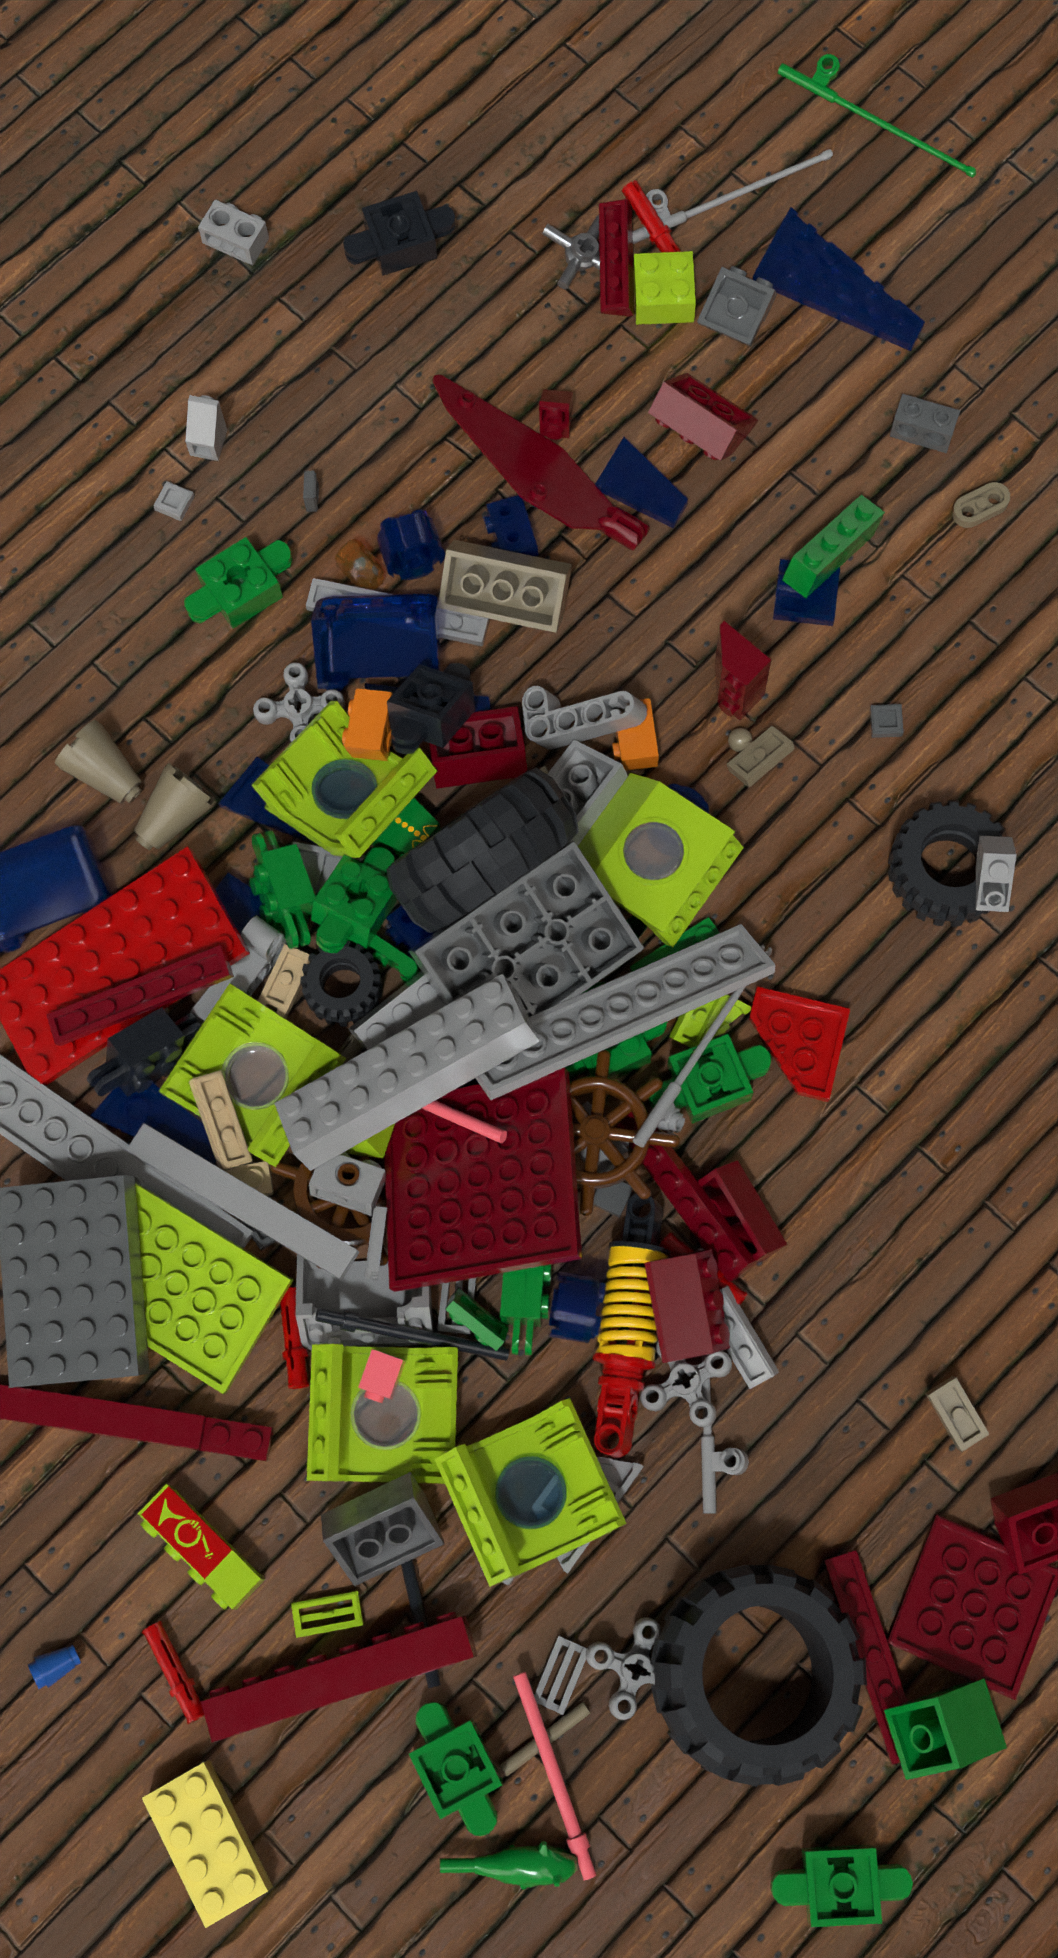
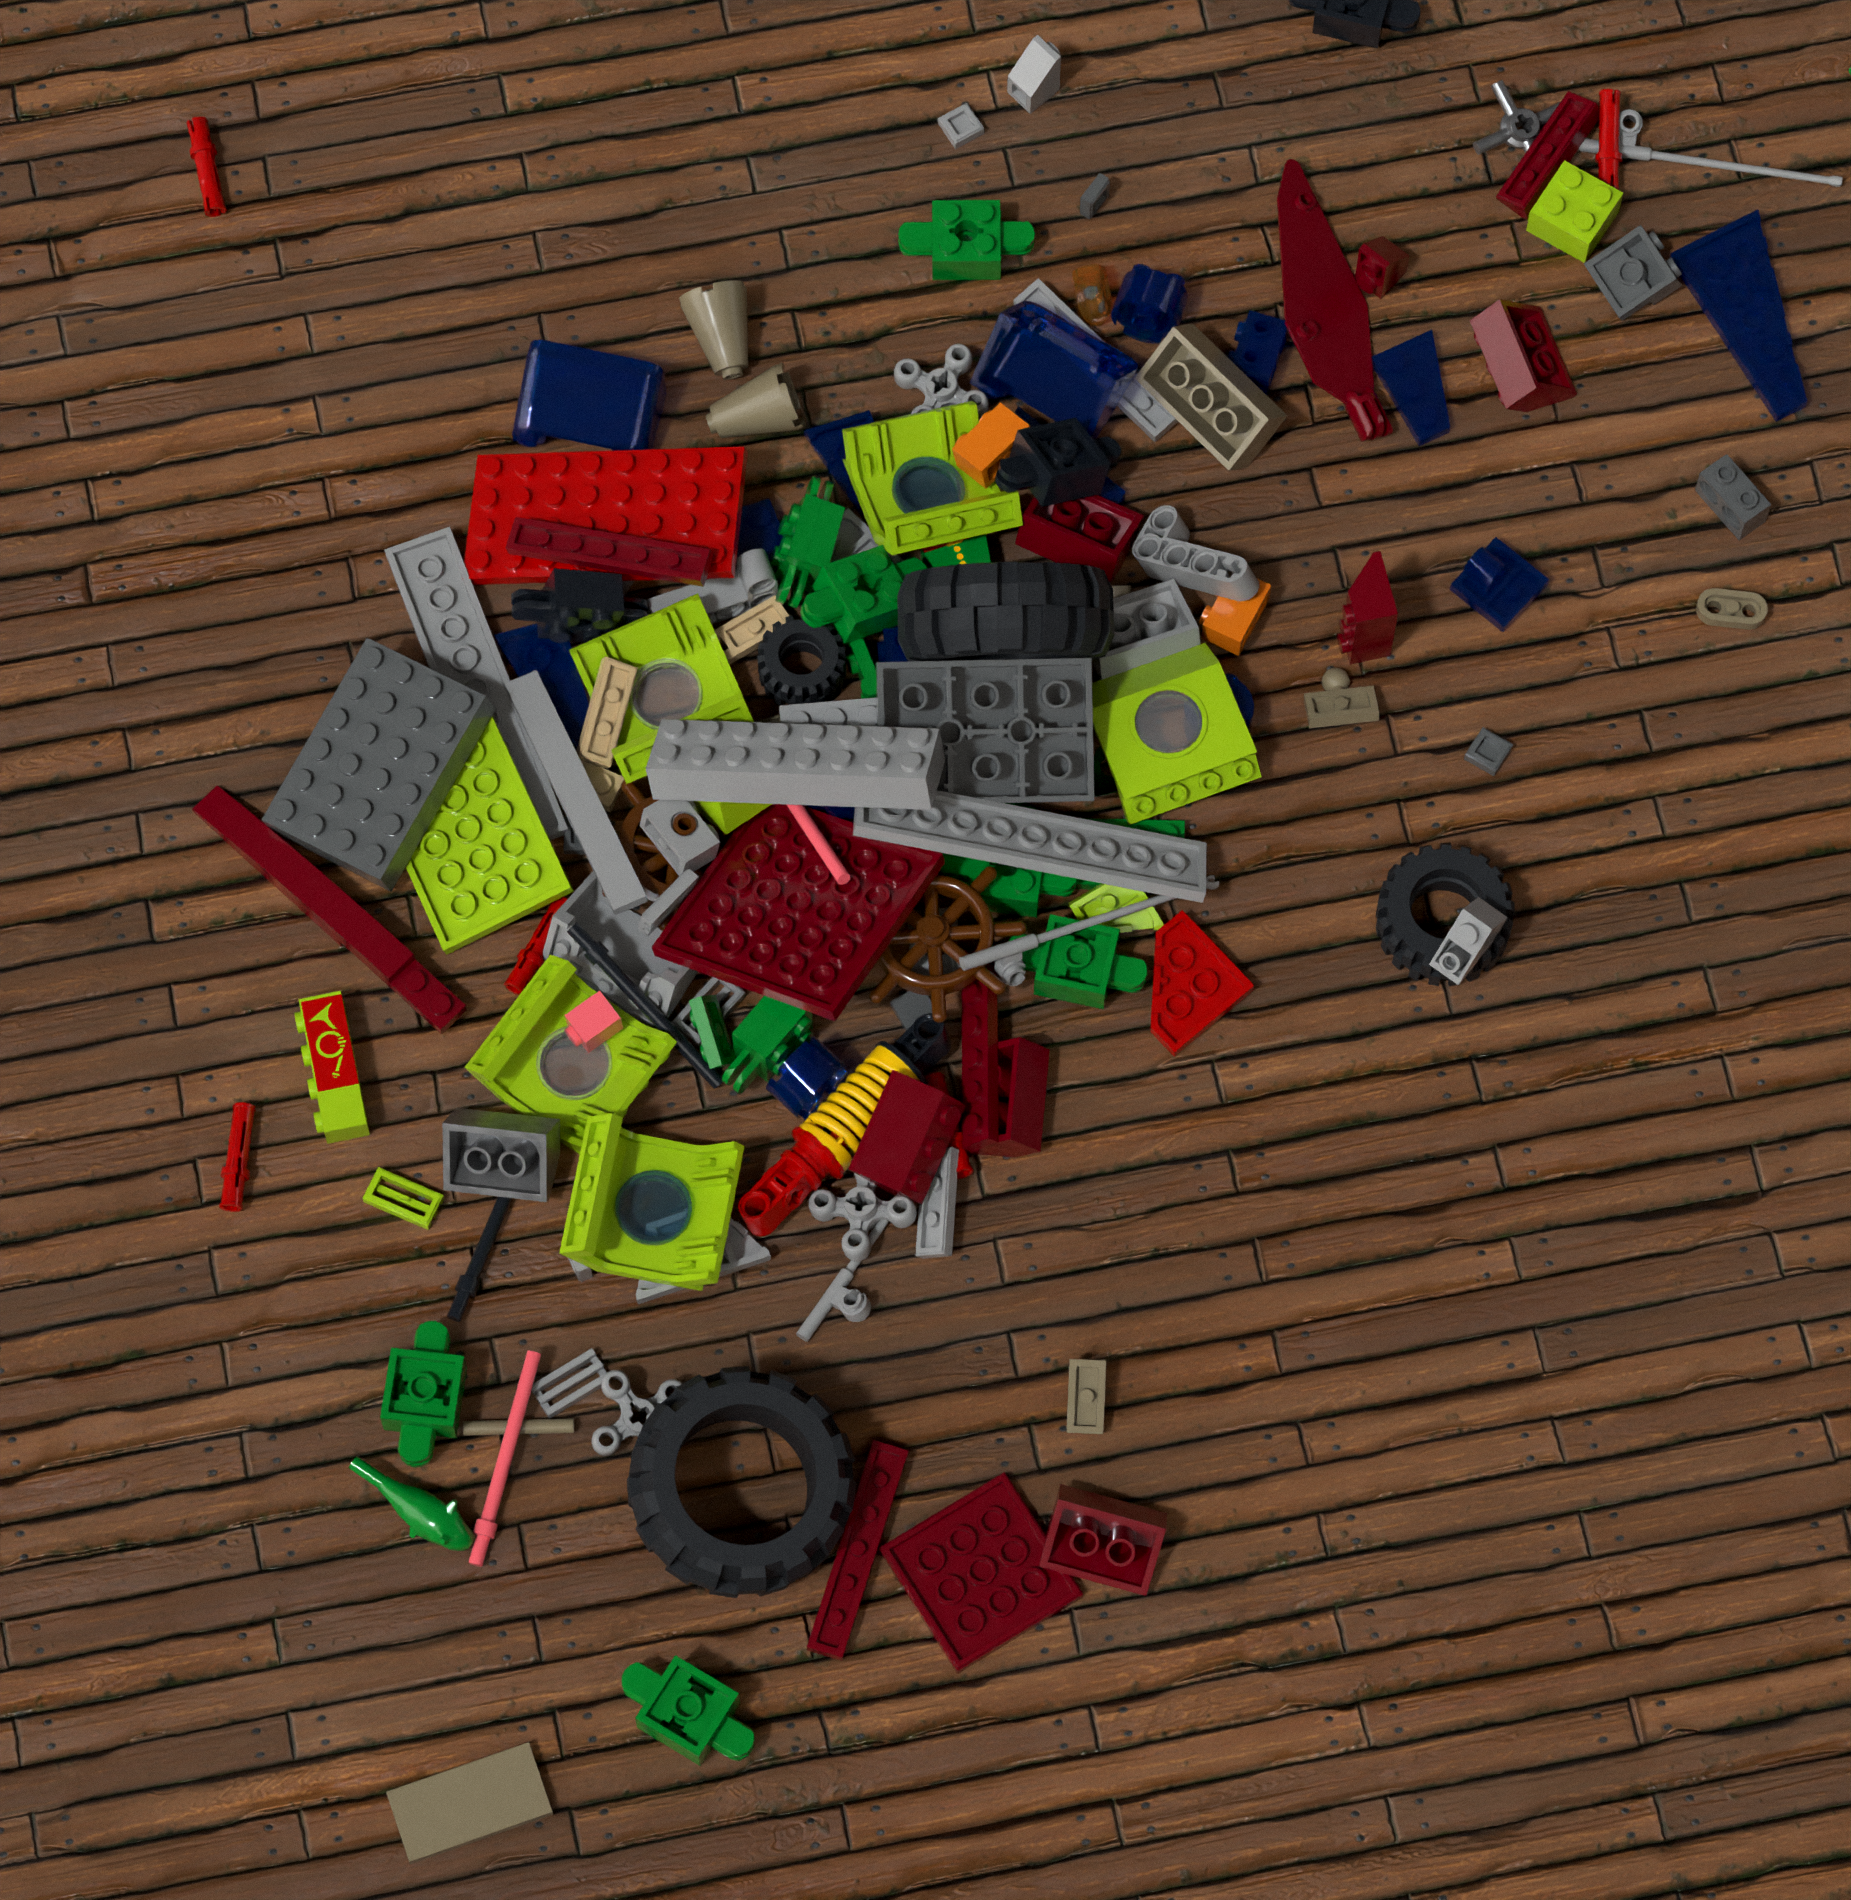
camera: 30 degrees right, 5 degrees down
blue cone [27,1644,81,1689] -> none
light yellow brick [142,1760,273,1928] -> none
dark red brick [201,1611,478,1743] -> none
green brick [782,494,885,598] -> none
green slope [884,1678,1007,1780] -> none

